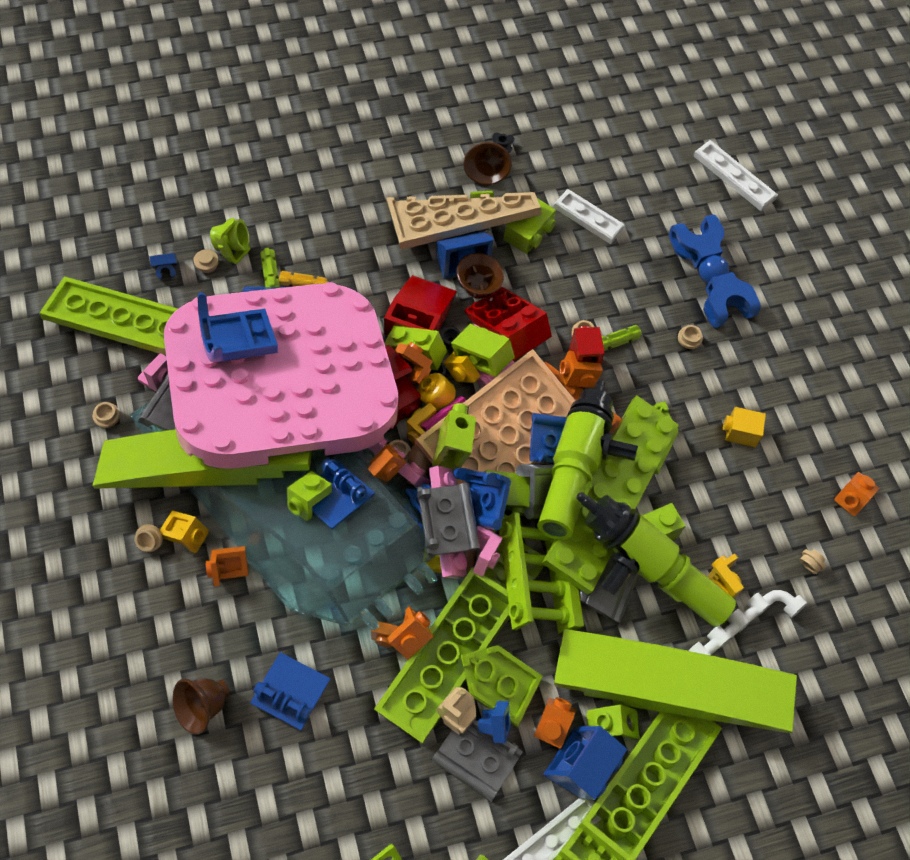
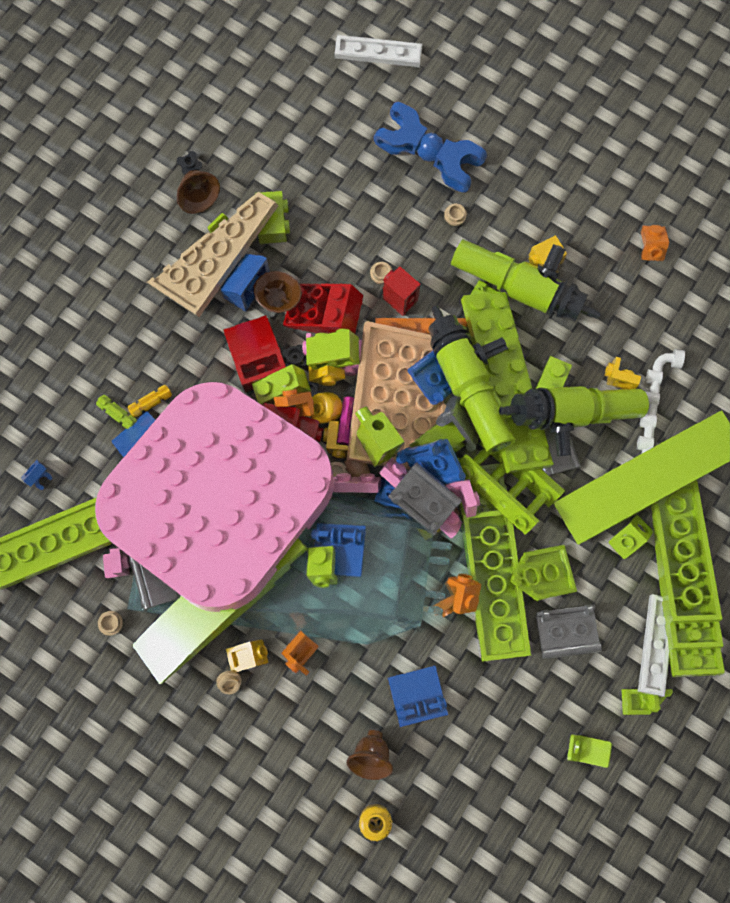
camera: 35 degrees left, 15 degrees up
tan plate [194,250,219,273] -> none
blue piece [197,292,278,362] -> none
lime piece [210,218,251,264] -> none
orange bracket [368,444,406,482] -> none
tan piece [437,687,477,735] -> none
blue tile [478,701,511,743] -> none
orange bracket [534,697,576,749] -> none
blue slope [543,726,627,800] -> none
white tile [554,189,625,244] -> none
orange bracket [560,351,603,388] -> none
lime axle [602,325,642,351] -> none
tan plate [799,549,826,574] -> none
none -> yellow head [359,804,392,841]
none -> lime piece [451,239,601,322]

